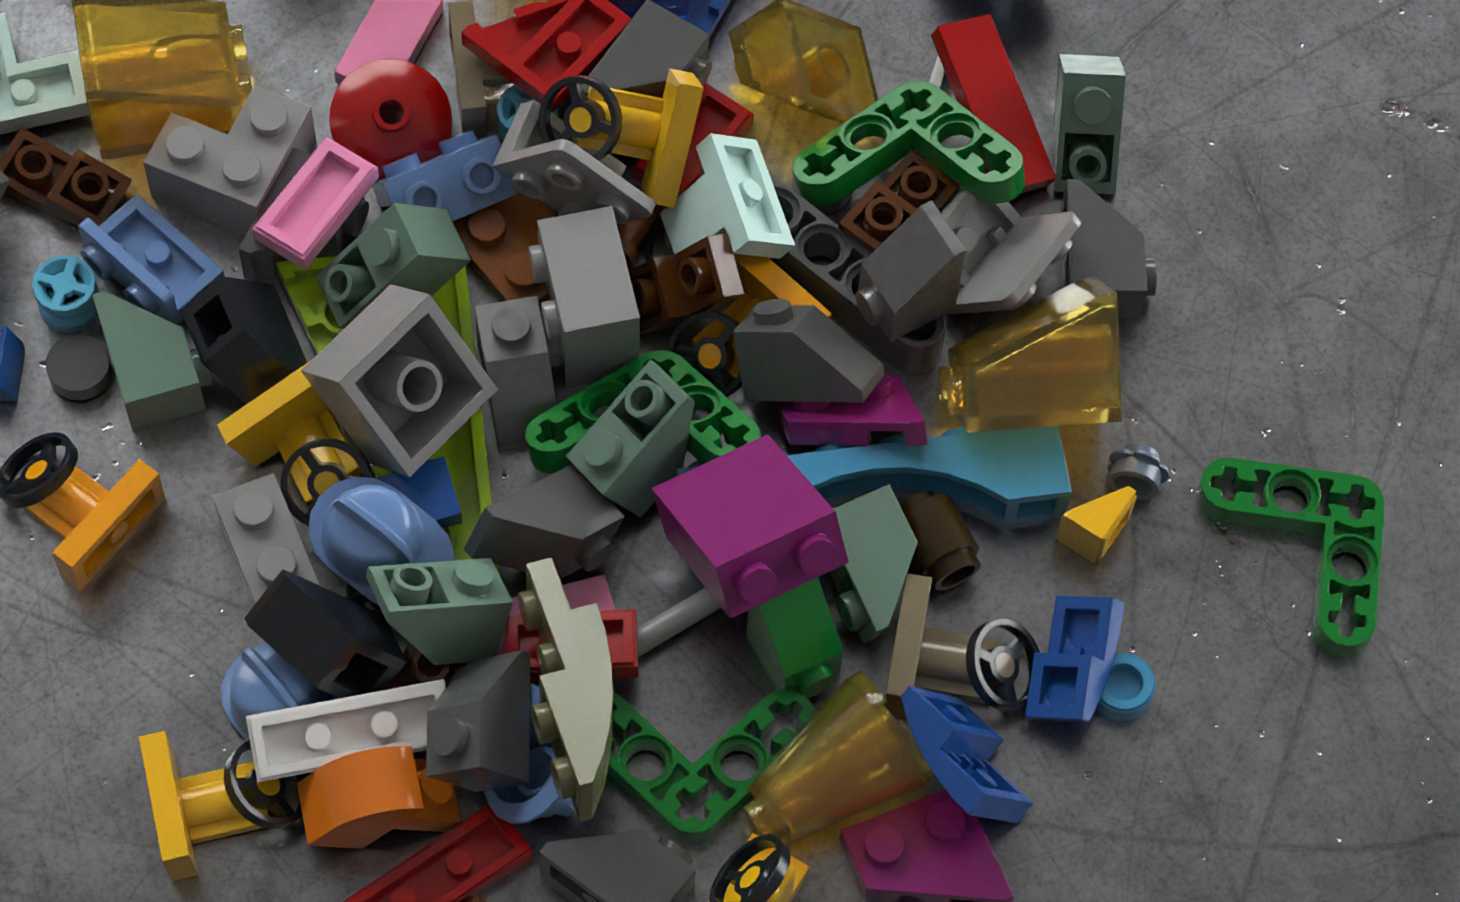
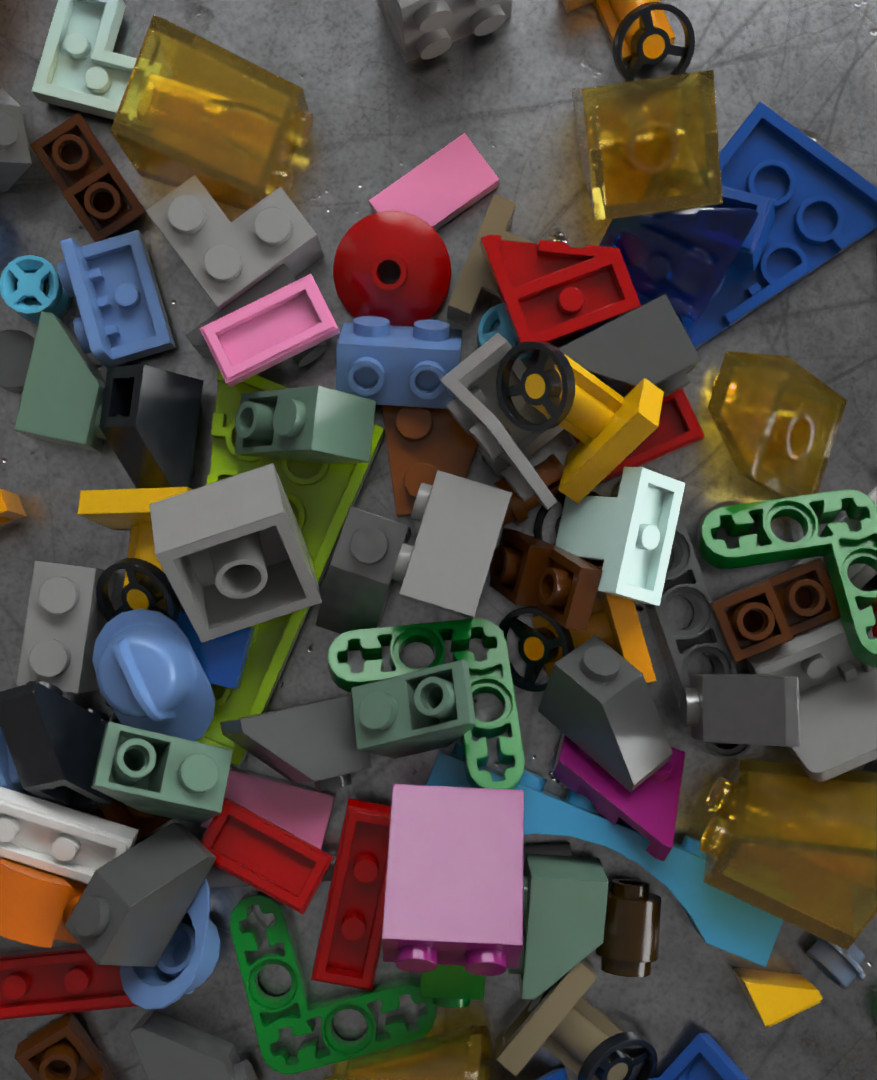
camera: 40 degrees right, 20 degrees up
slope [518,557,613,822] -> none
none -> red tile [311,798,391,991]

